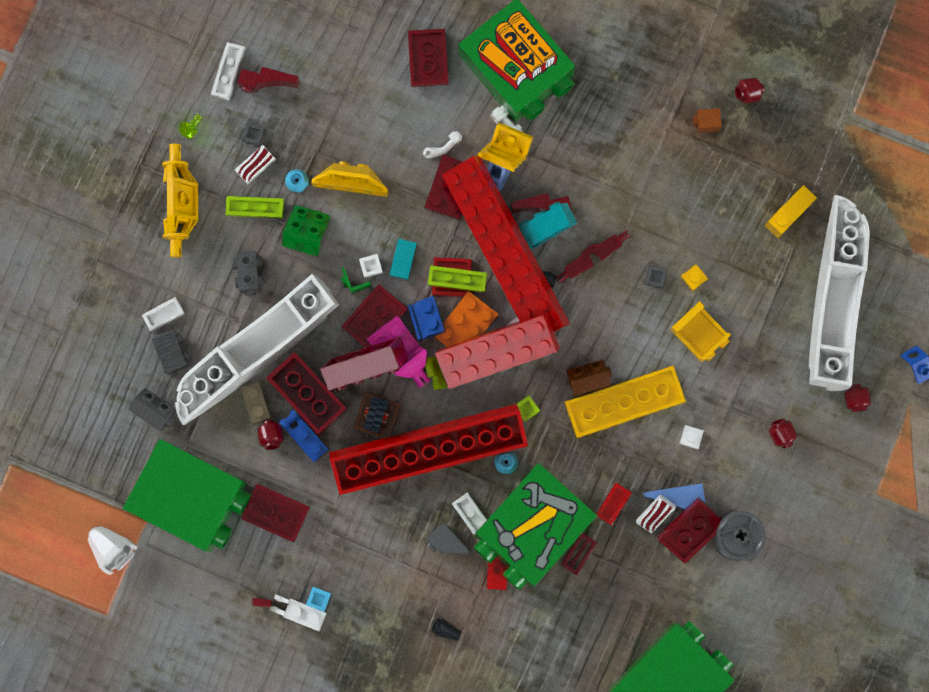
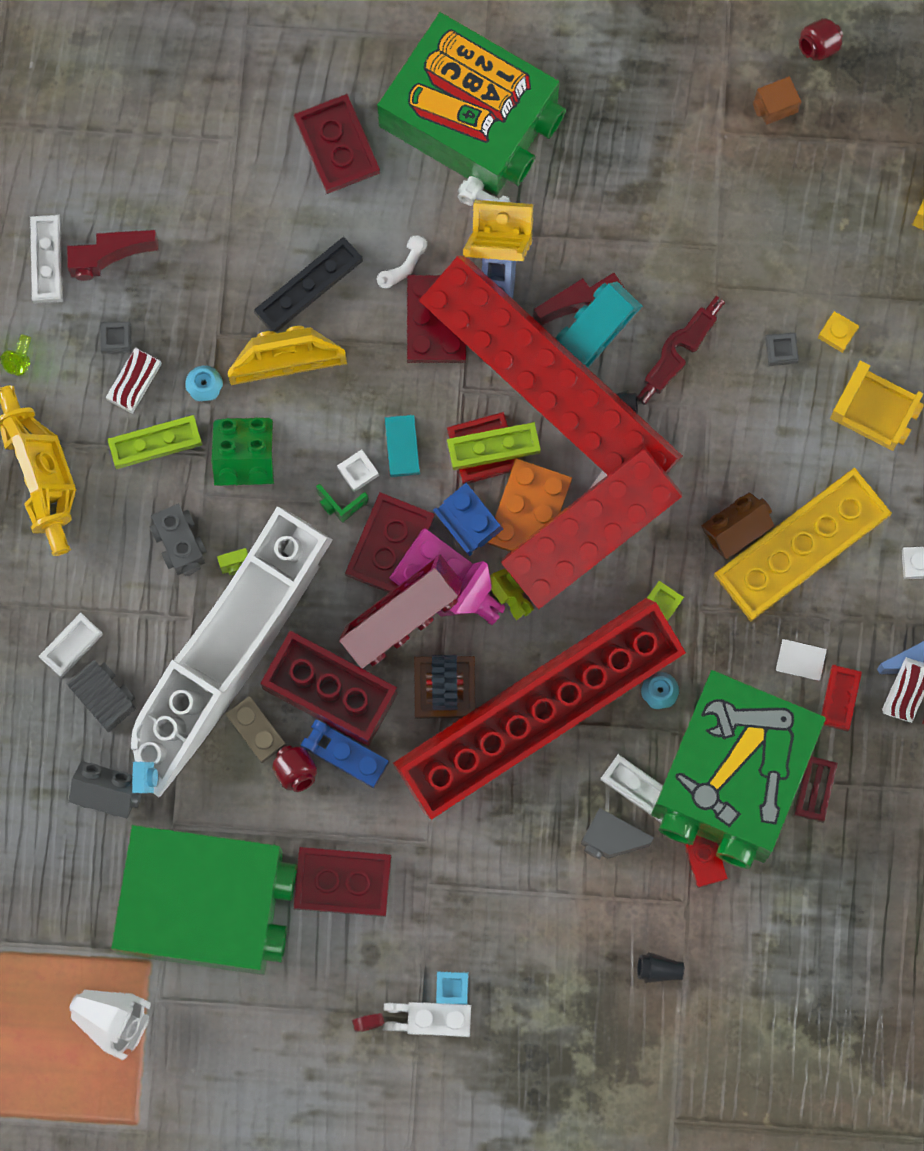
camera: 20 degrees left, 5 degrees down
none -> medium azure plate [132,762,158,793]
none -> lime plate [217,548,248,575]
none -> black plate [254,236,363,333]
none -> white sticker [776,639,827,681]

